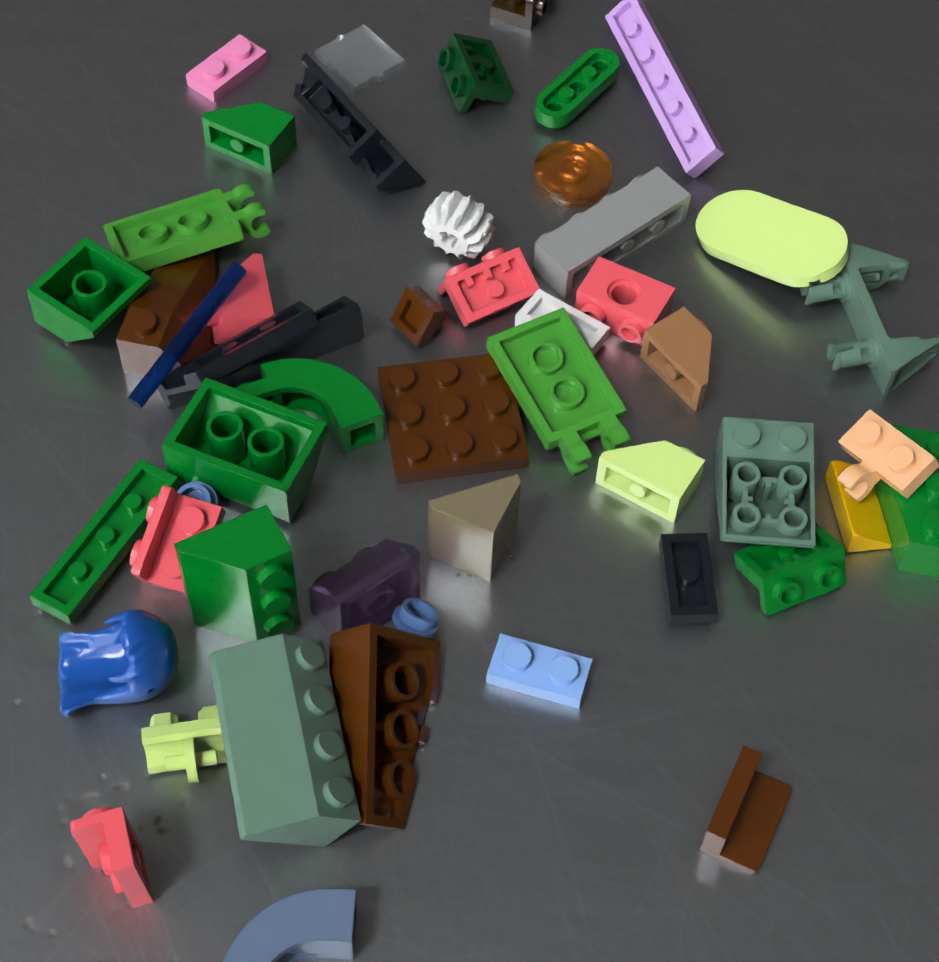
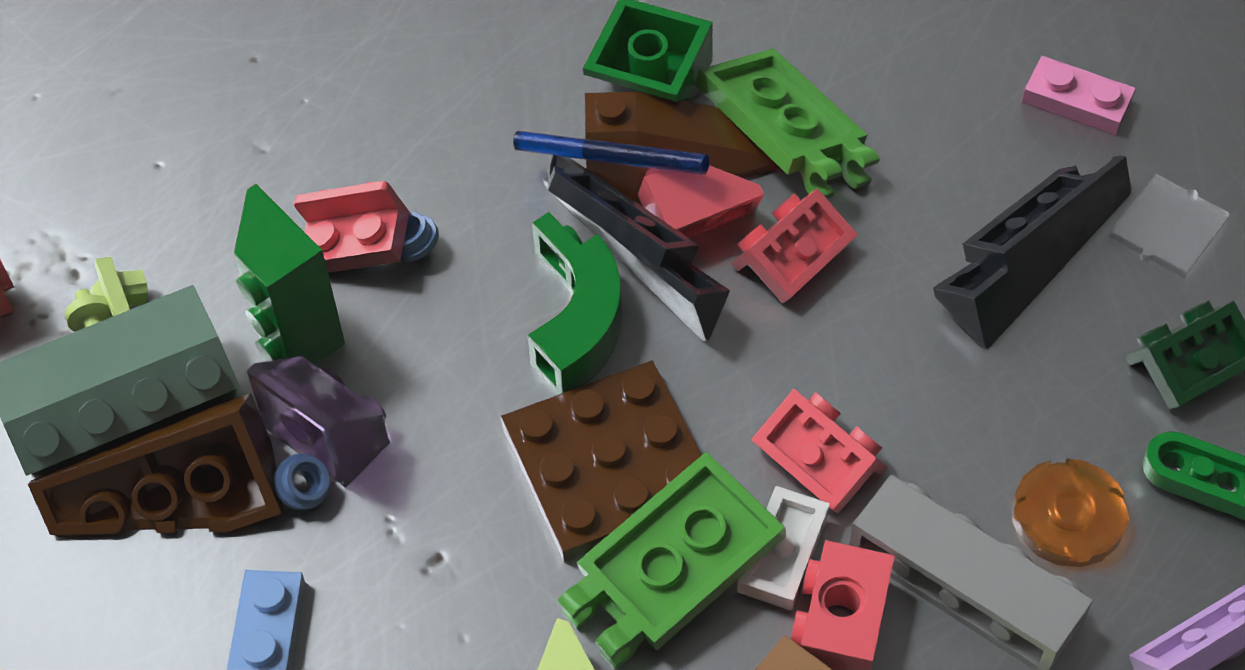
camera: 80 degrees right, 0 degrees up
green plate [29,458,180,625] -> none
blue piece [58,609,179,717] -> none
green slope [162,377,328,523] -> none
green slope [201,102,297,174] -> none
reddish brown tile [390,285,449,346] -> none
white gear [422,190,495,259] -> none
dark tan slope [428,474,521,582] -> none
none -> coral bracket [731,188,858,304]

